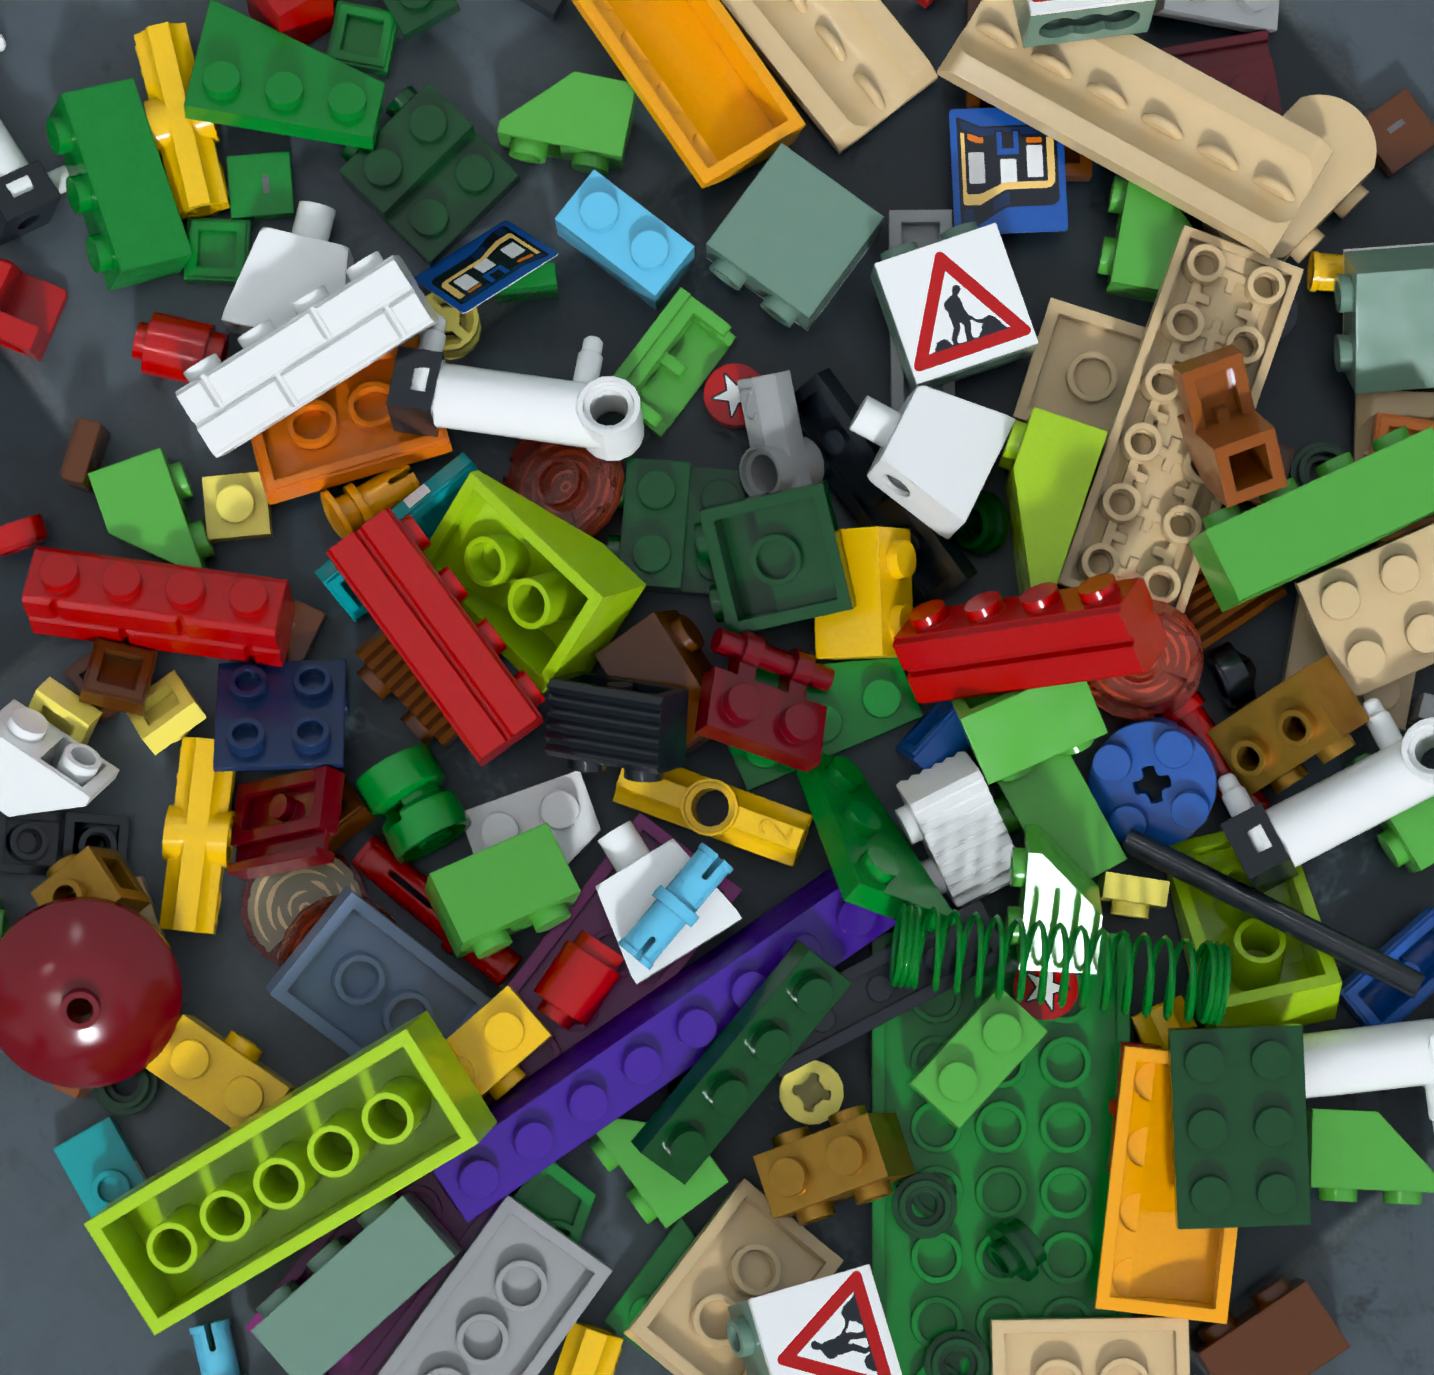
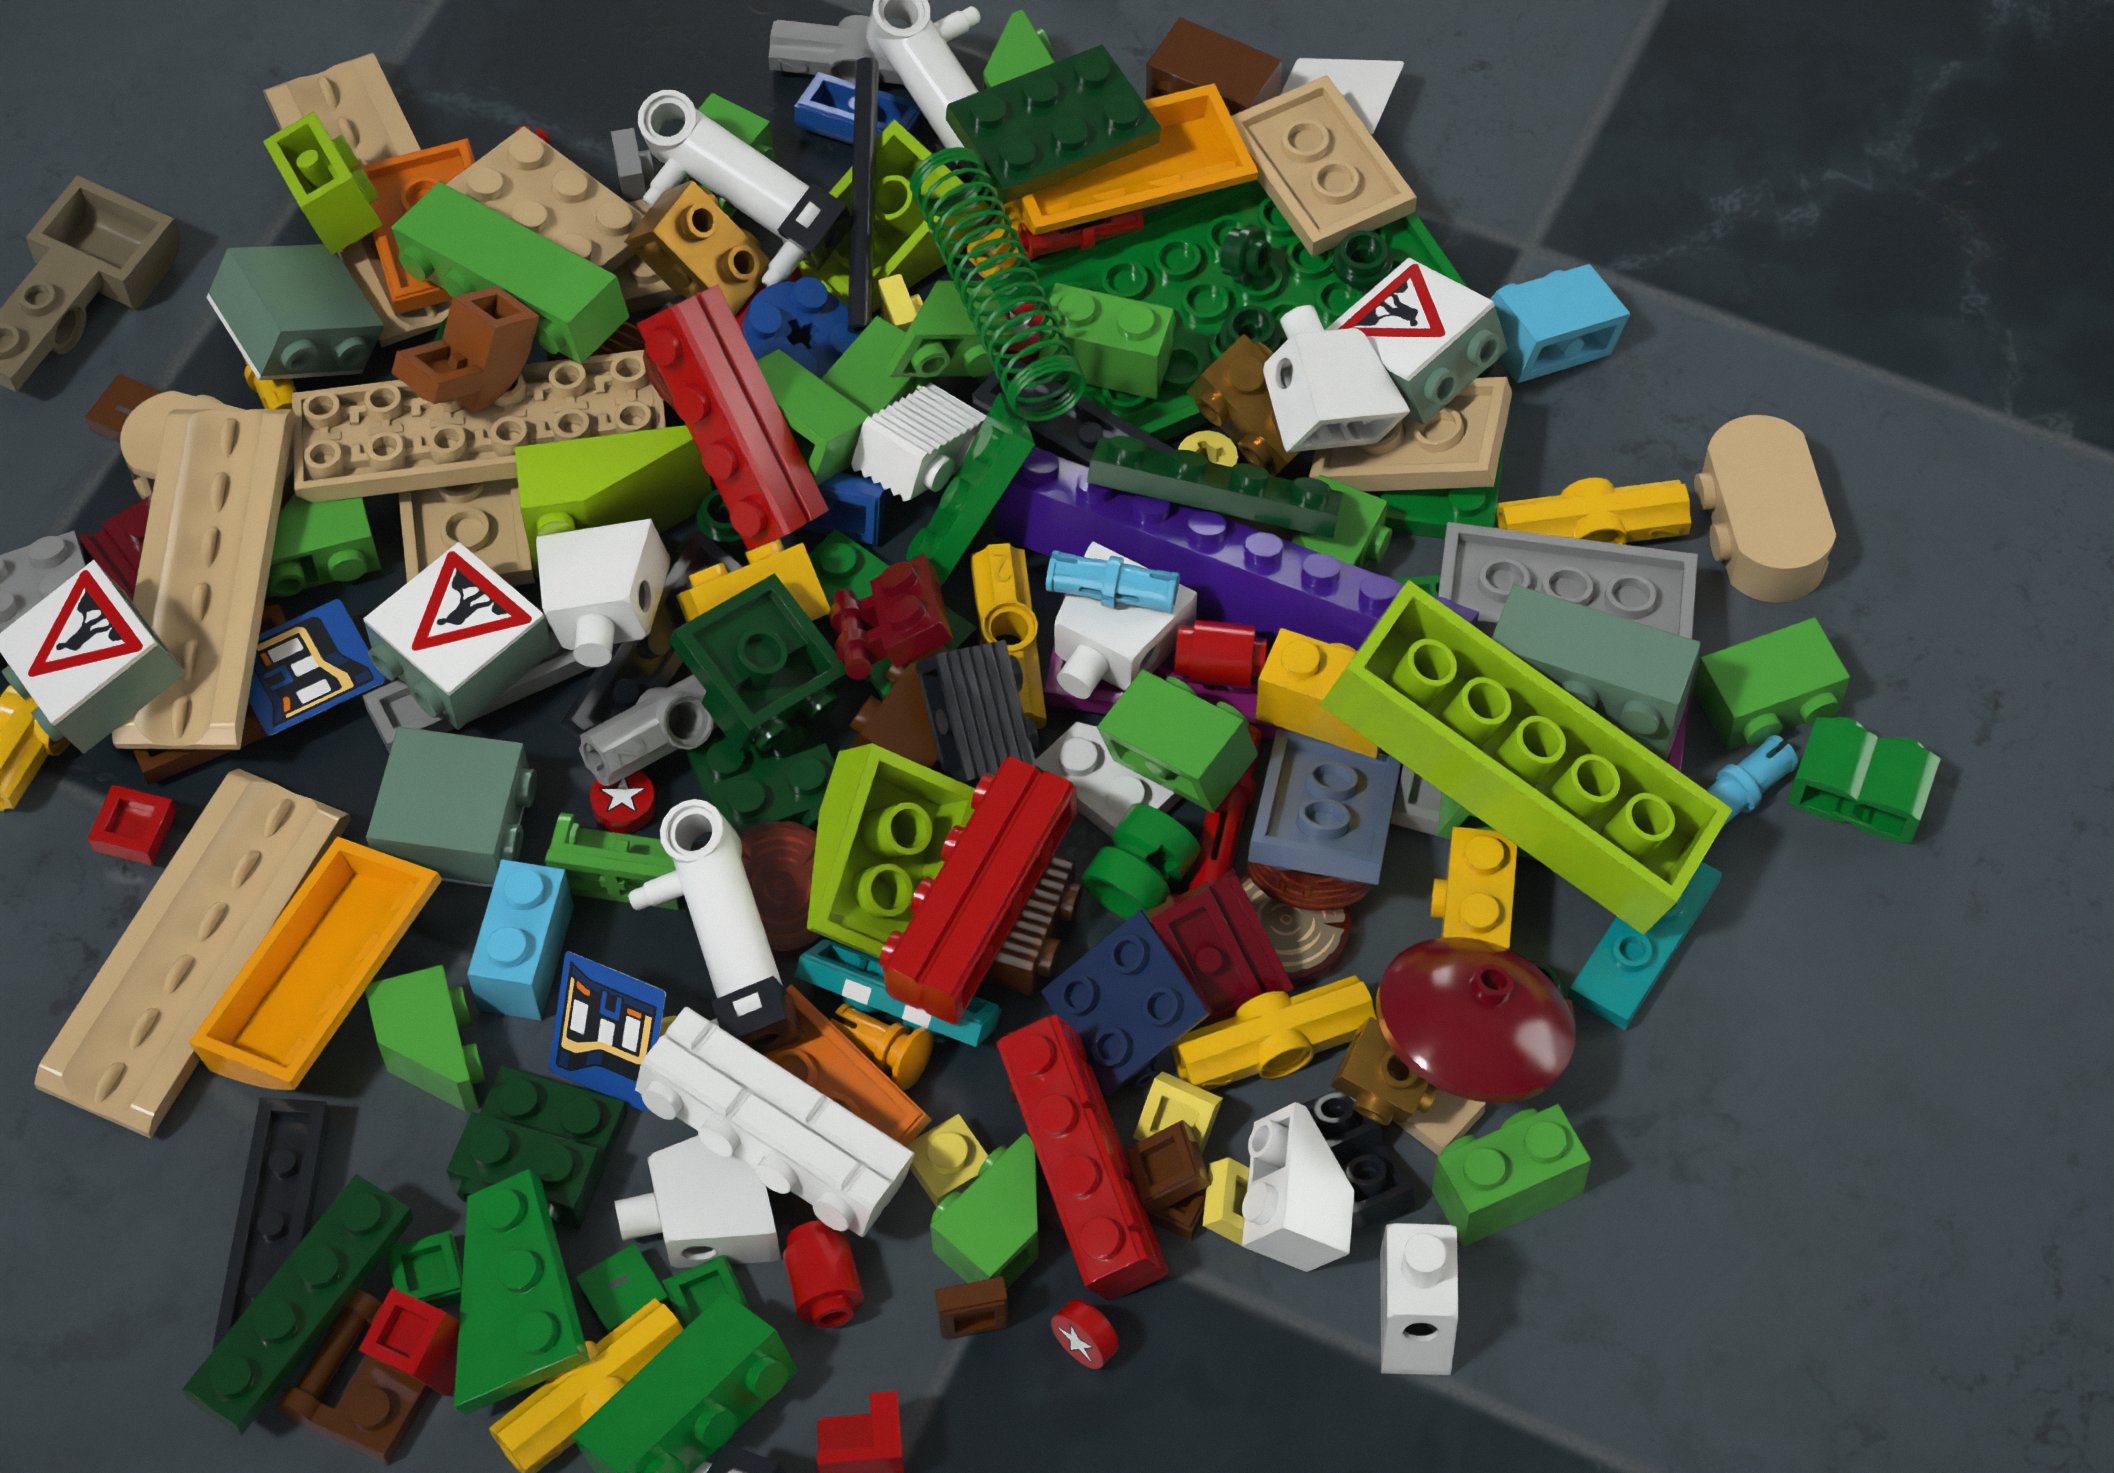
camera: 115 degrees left, 25 degrees down
none -> white torso [1263,305,1410,453]

